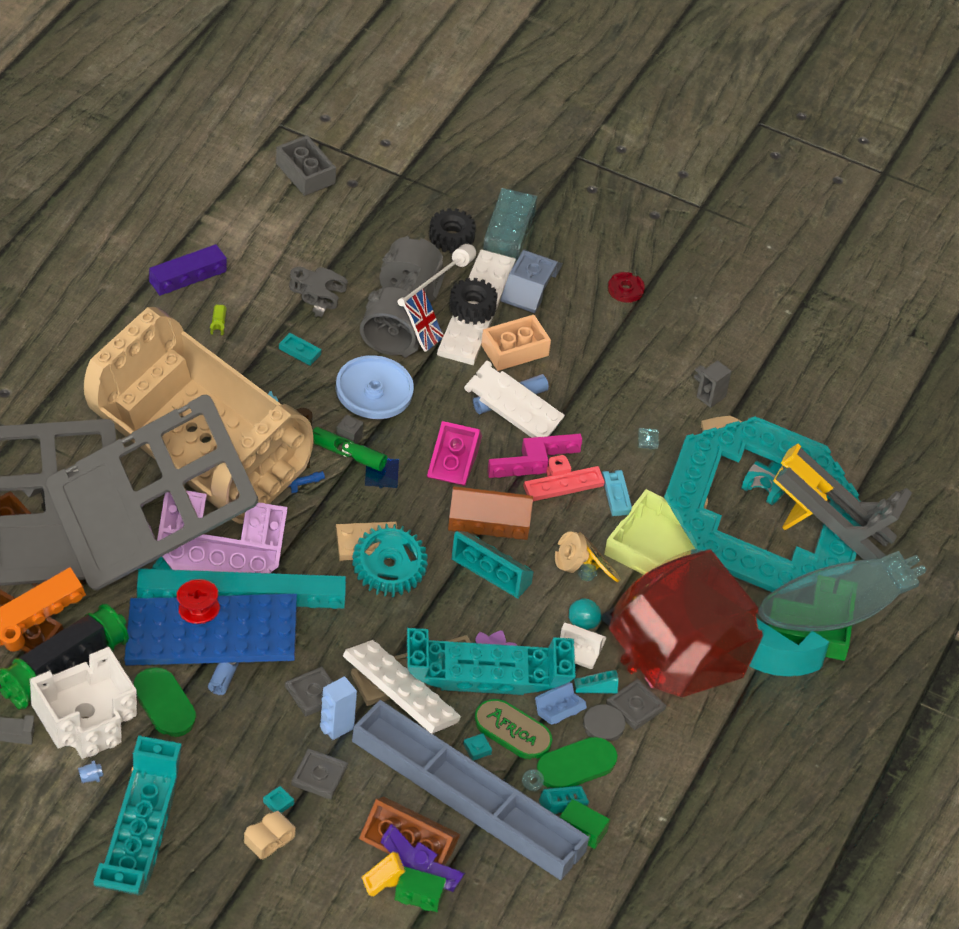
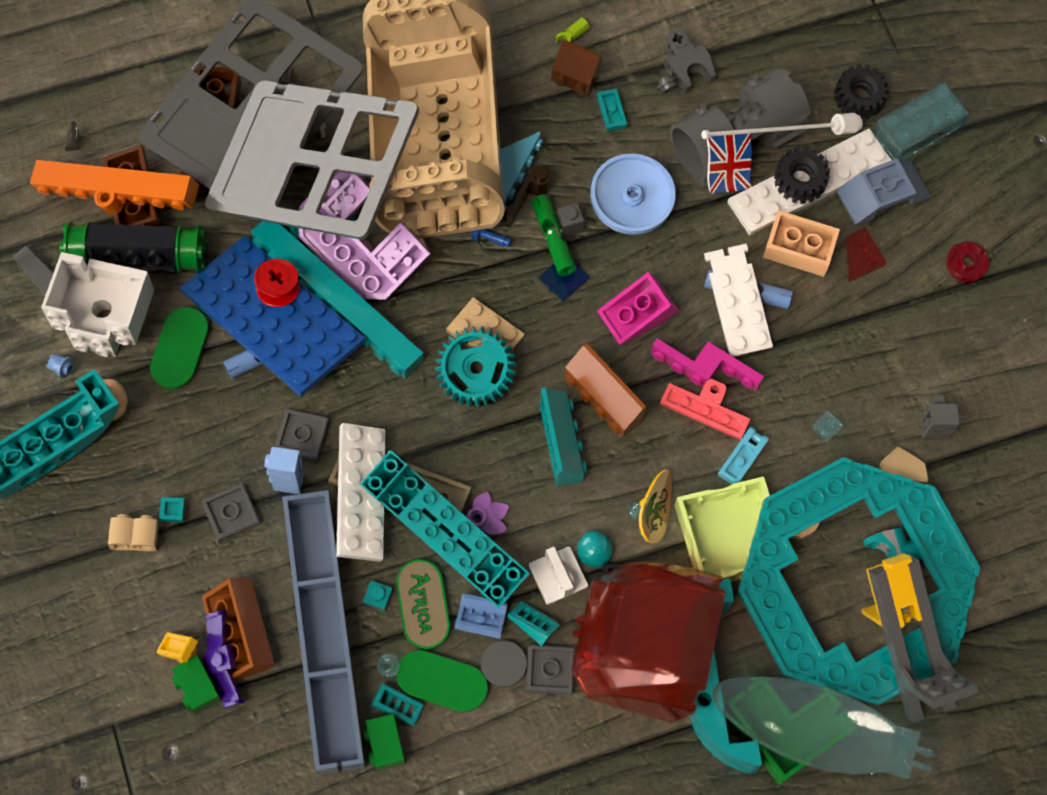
camera: 45 degrees right, 20 degrees up
tan plate [555,532,589,573] -> none
none -> reddish brown slope [551,39,601,96]
none -> clear red wing [845,228,886,282]

